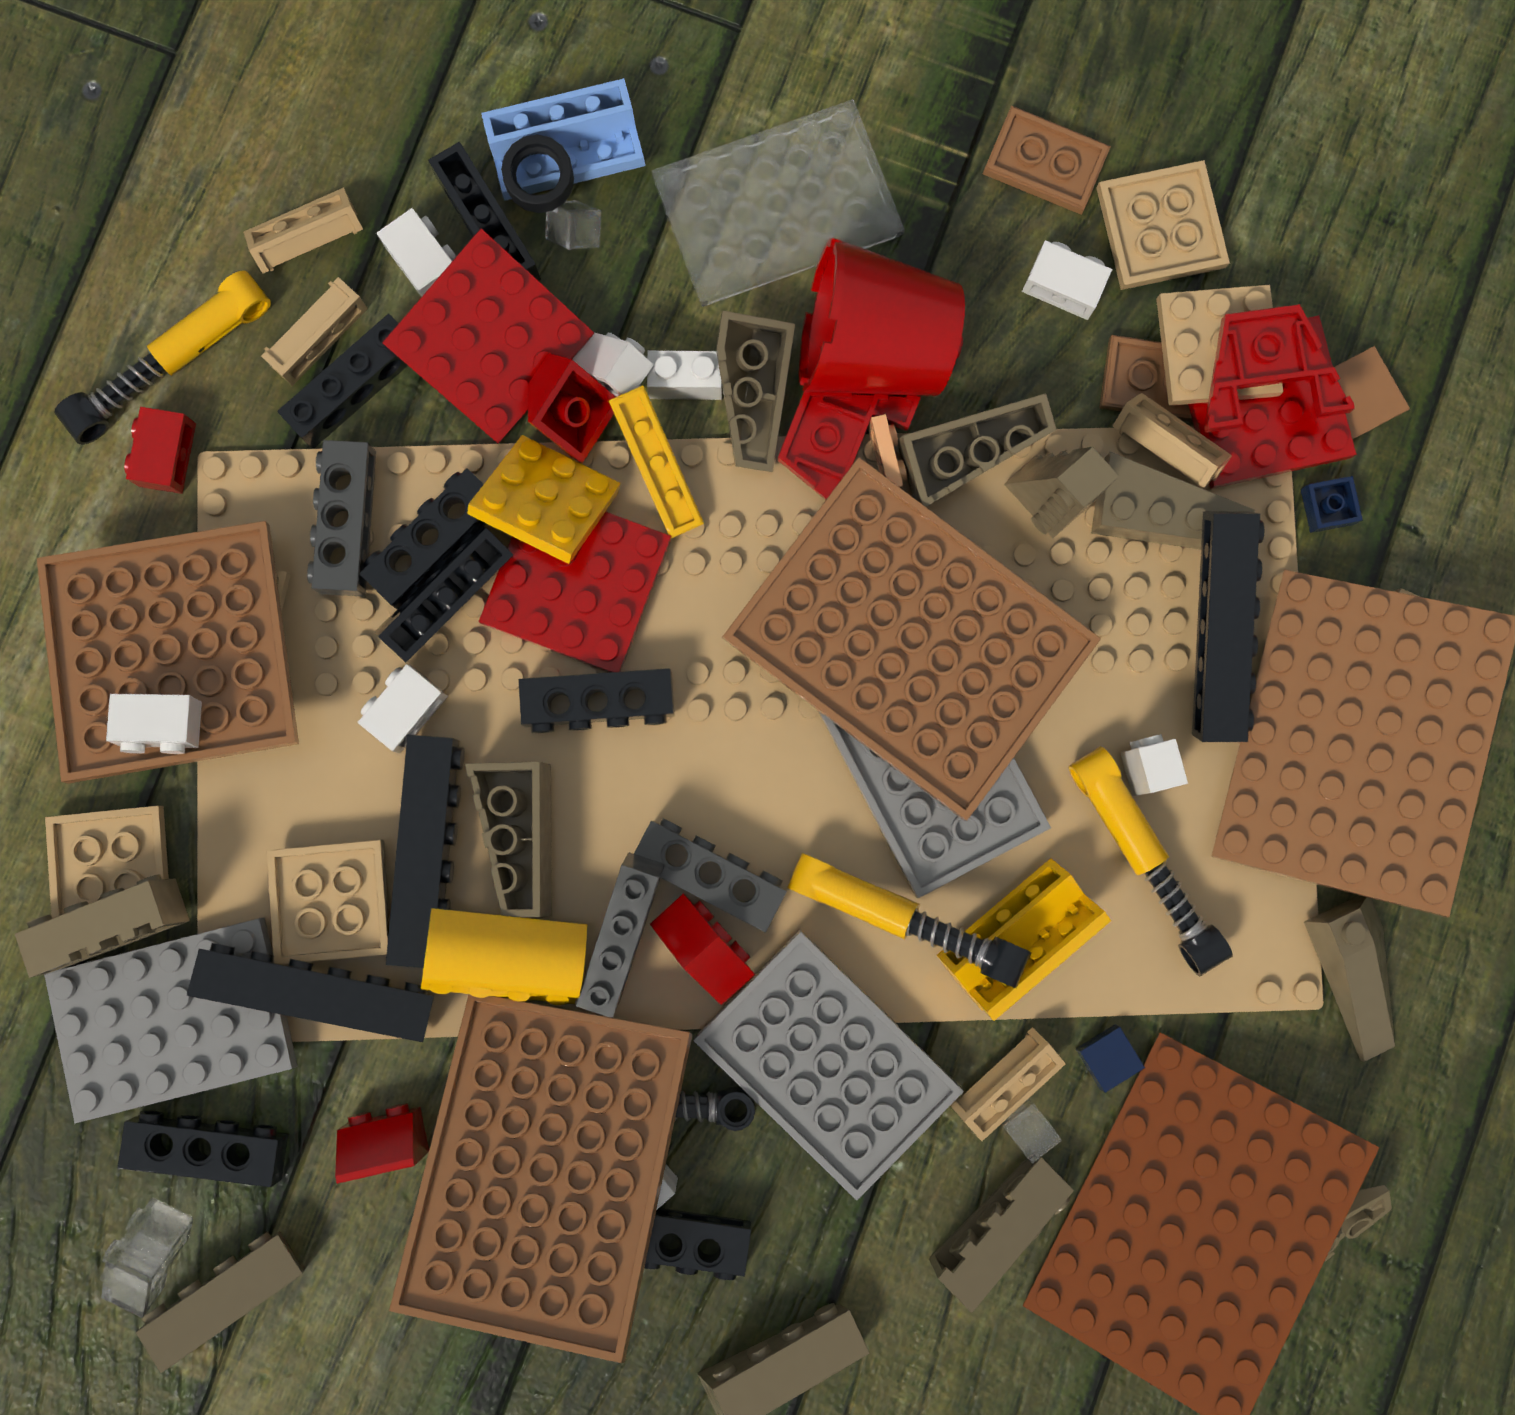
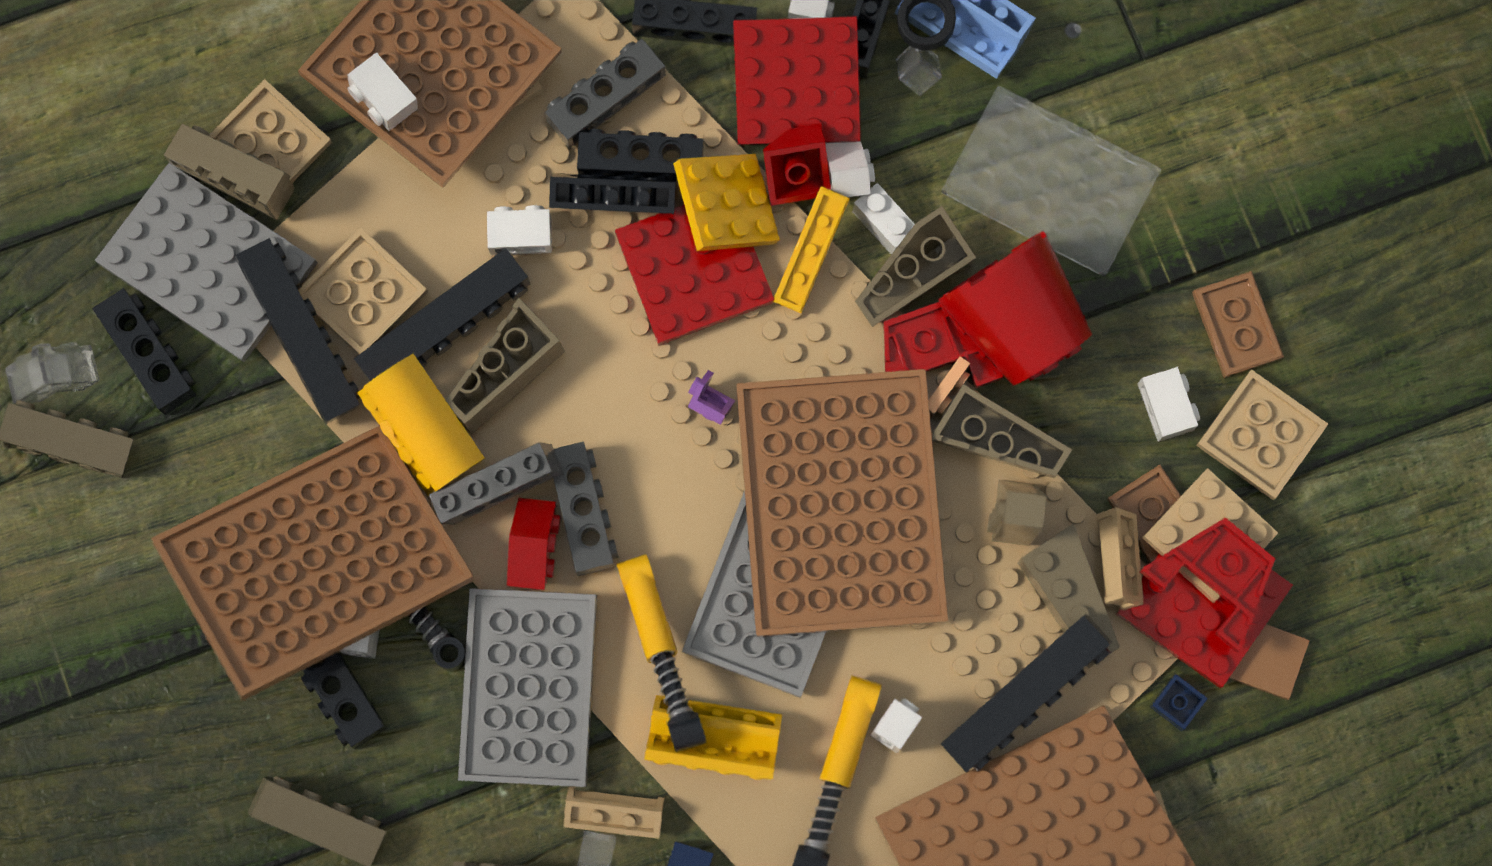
camera: 55 degrees right, 5 degrees down
red slope [335,1103,429,1184] -> none
black brick [518,668,675,733] -> none
none -> medium lavender bracket [688,370,735,425]

